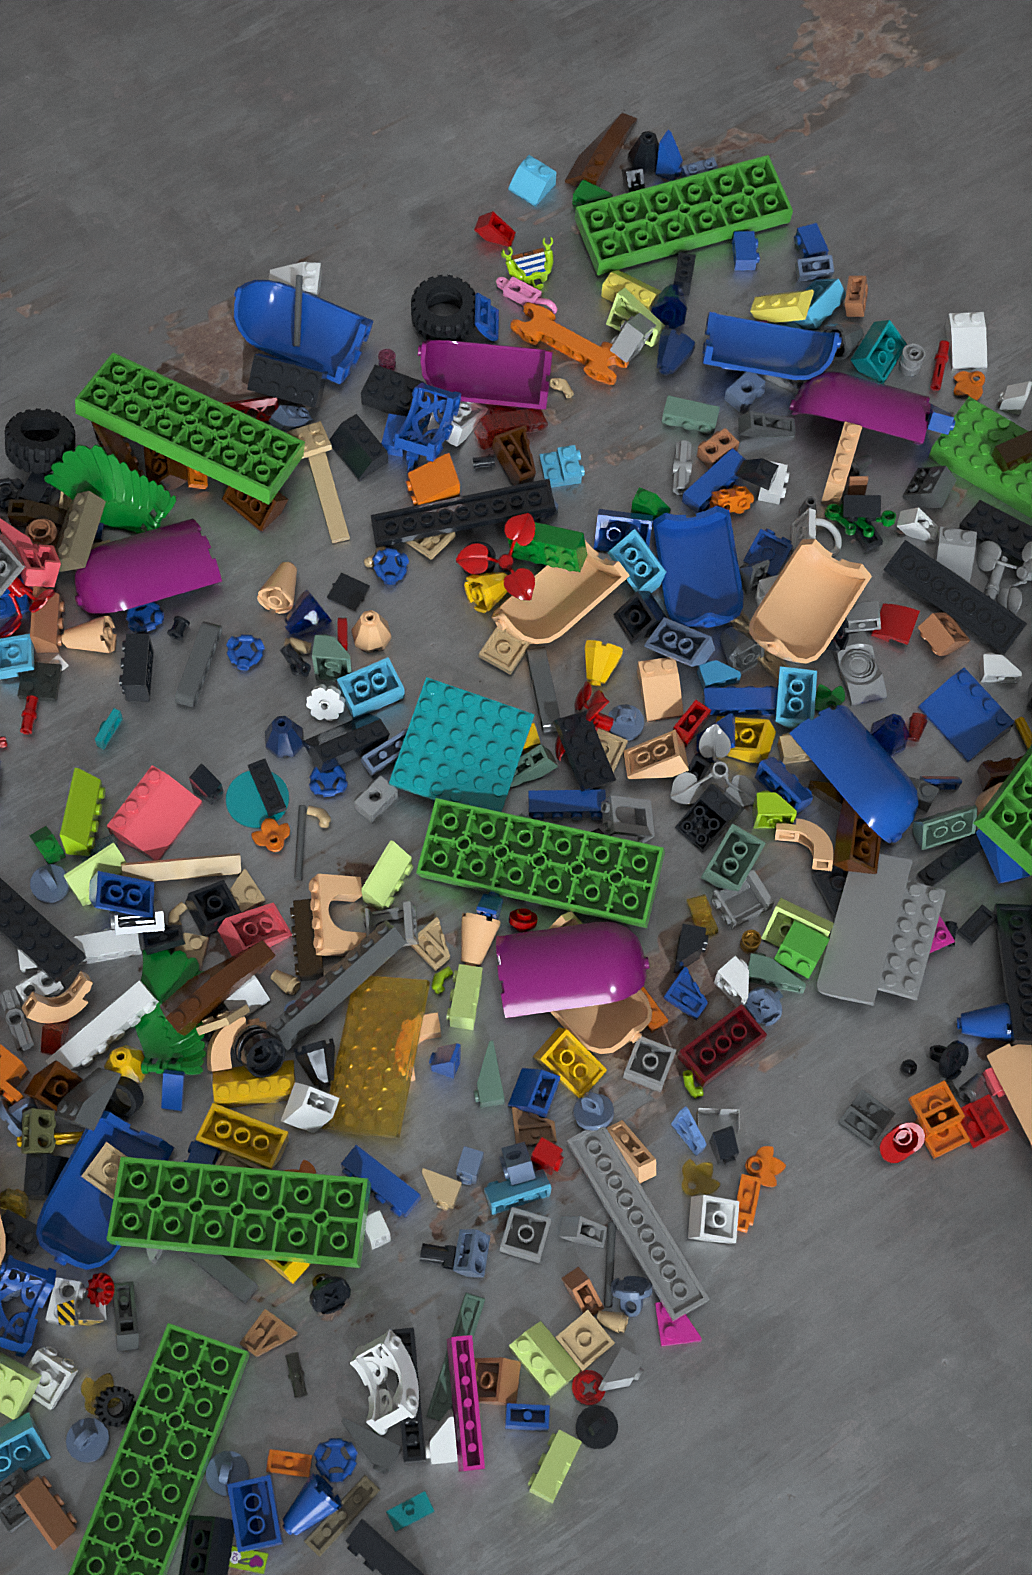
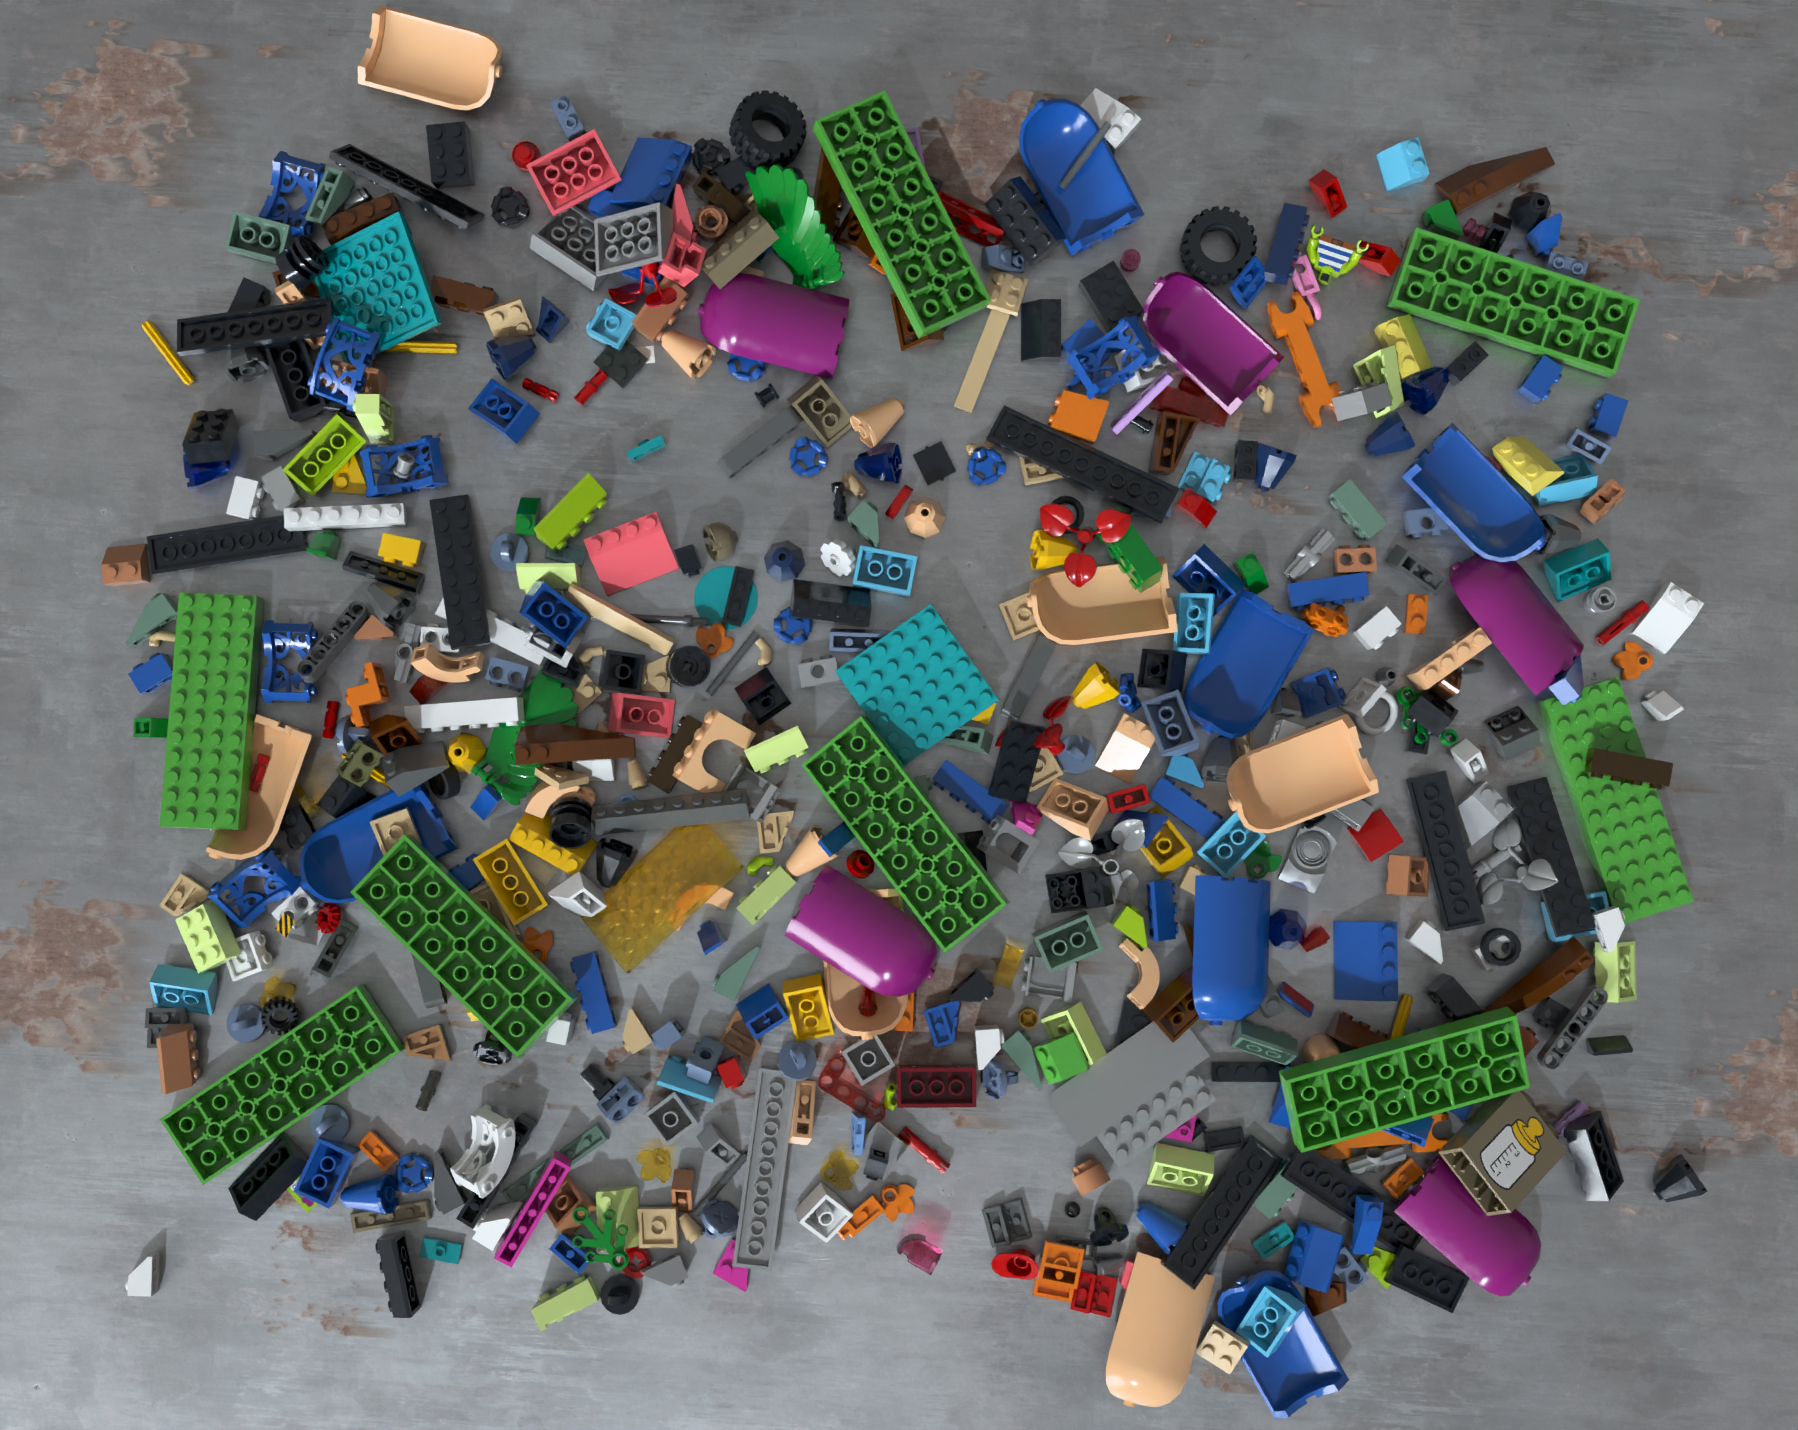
camera: 50 degrees right, 20 degrees up
black brick [119,634,154,701] -> none
black slope [736,458,779,491] -> none
none -> sand blue brick [485,656,532,692]
none -> green plant [572,1205,629,1270]
none -> dark grey bar [591,614,708,627]
none -> clear yellow plate [636,1148,672,1183]
none -> black wheel [665,646,711,687]
none -> dark tan cylinder [703,522,738,562]
none -> black slope [734,667,792,725]
none -> dark tan slope [787,375,852,447]
none -> clear red beam [818,1054,886,1122]
none -> clear red cone [858,987,878,1017]
none -> clear pink brick [897,1233,943,1275]
none -> red pin [898,1126,951,1174]
none -> dark pink wing [1008,800,1043,835]
none -> nougat piece [1072,1157,1111,1196]
none -> lavender tile [1111,370,1174,434]
none -> blue piece [1118,673,1141,712]
none -> yellowish green slope [1147,1143,1215,1196]
none -> red slope [1174,488,1217,528]
none -> black brick [1233,440,1258,484]
none -> dark blue cone [1254,442,1297,491]
none -> dark blue brick [1264,203,1310,285]
none -> red slope [1356,241,1401,277]
none -> orange plate [1404,594,1428,634]
none -> clear pink wheel [1462,217,1488,244]

